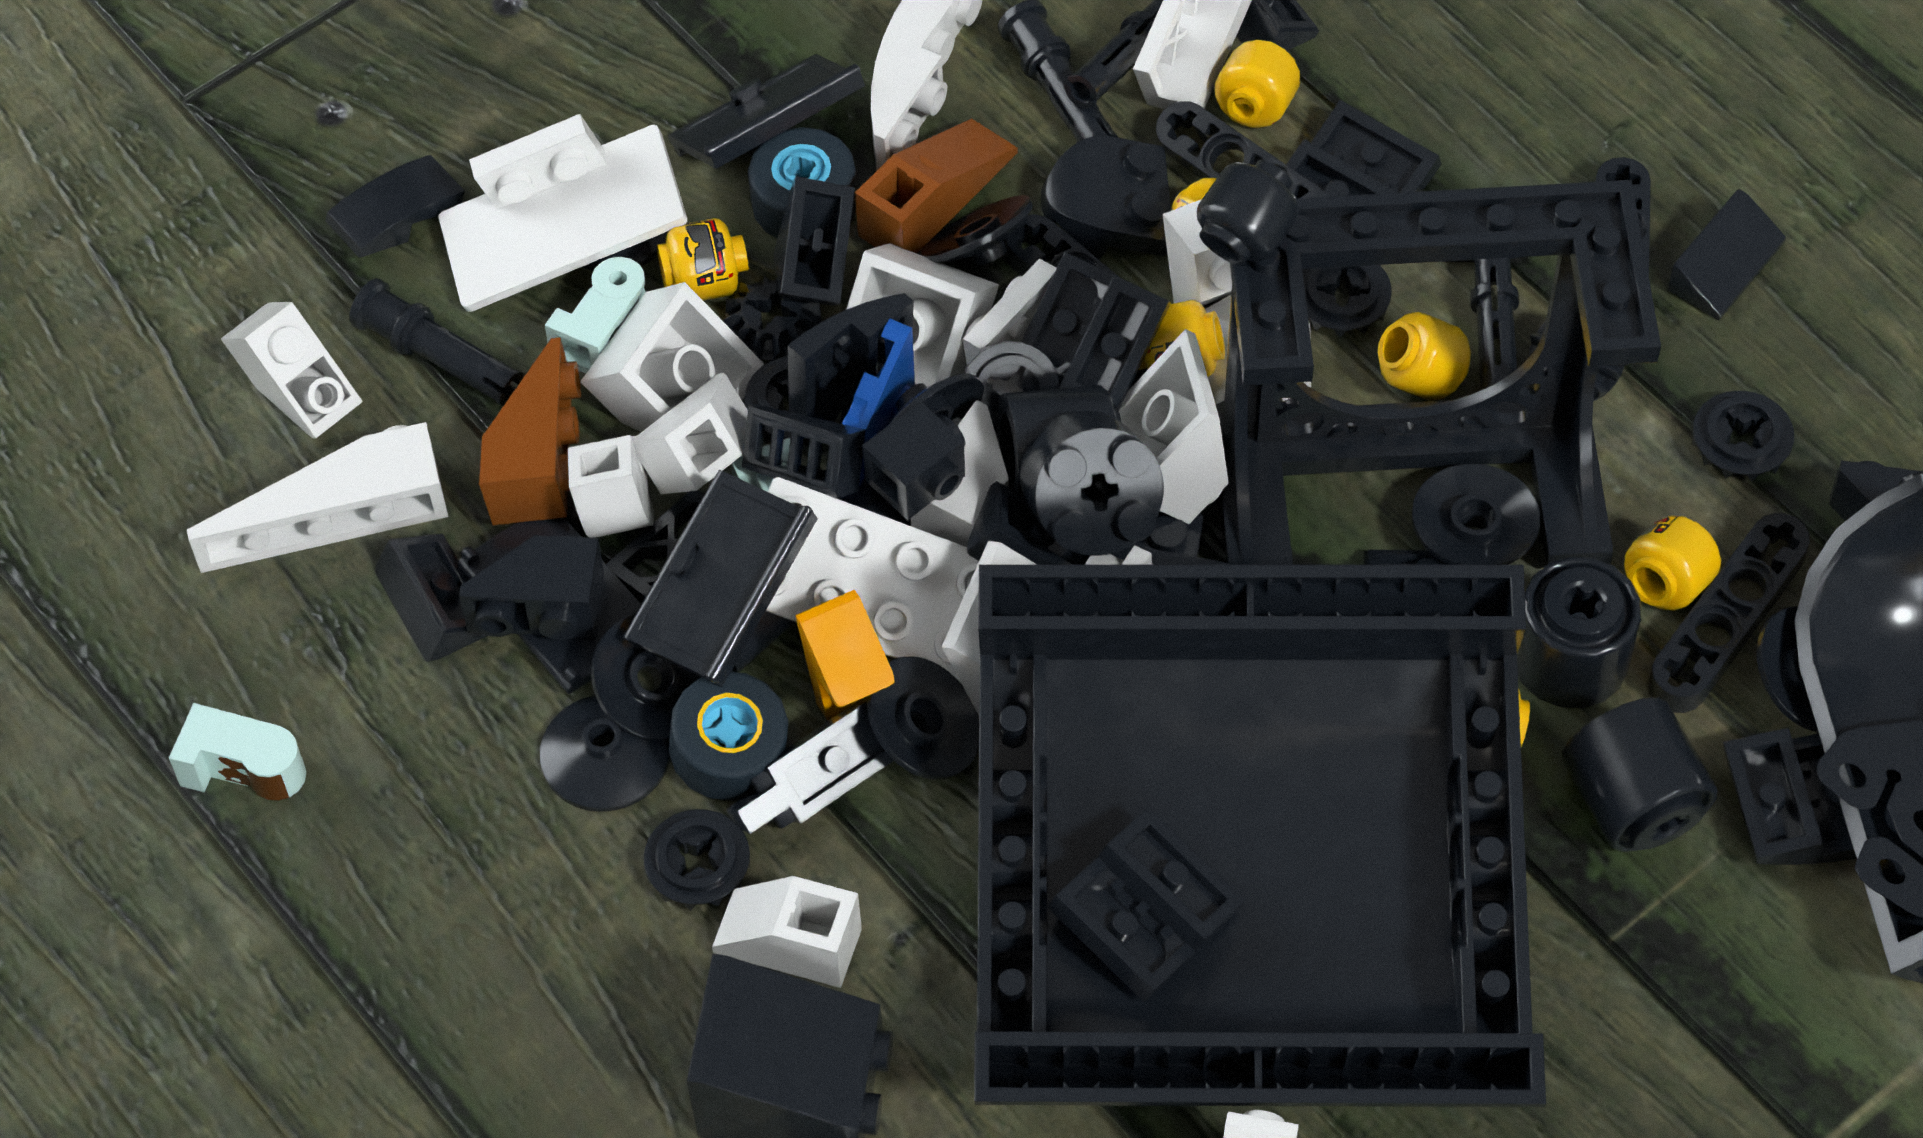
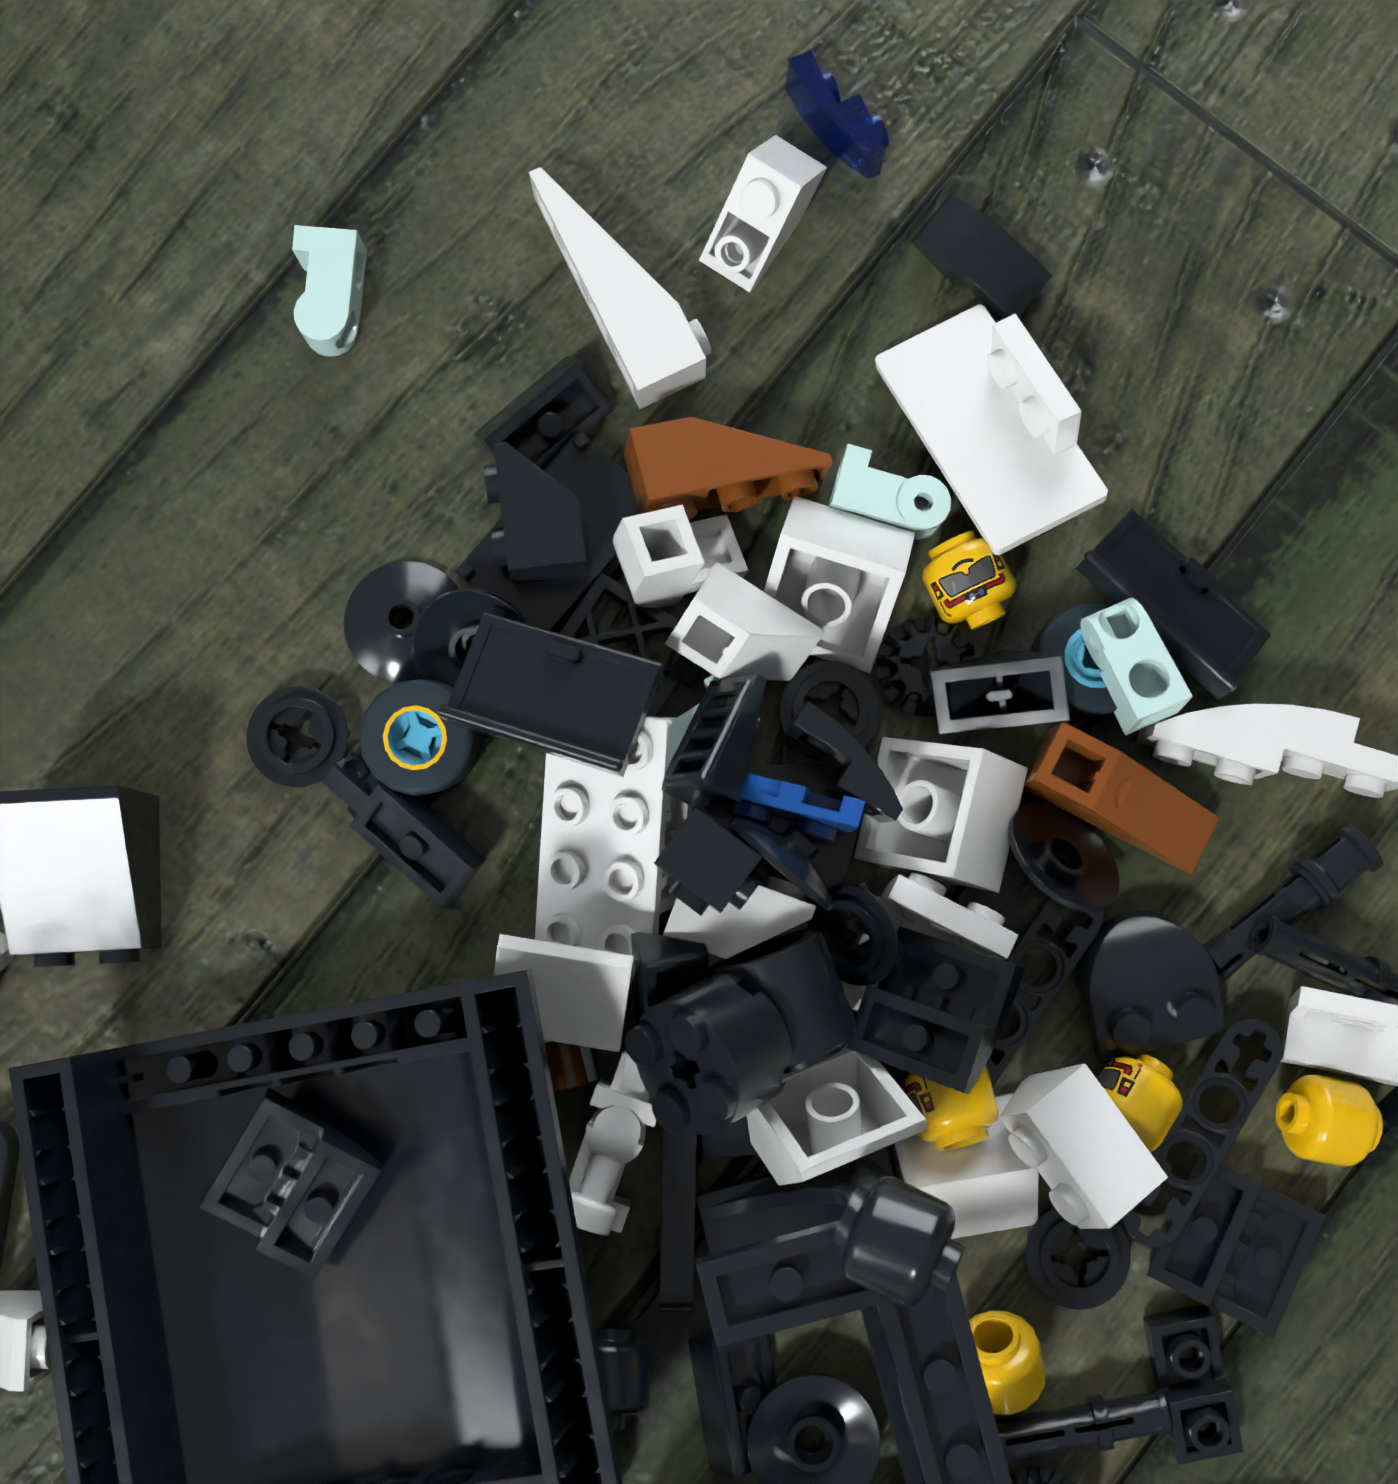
camera: 75 degrees right, 25 degrees up
black pin [349,278,524,406] -> none
white slope [712,876,862,988] -> none
light orange slope [795,589,895,720] -> none
black dish [867,656,979,780] -> none
none -> clear blue slope [785,50,889,179]
none -> light aqua leg [1080,597,1193,735]

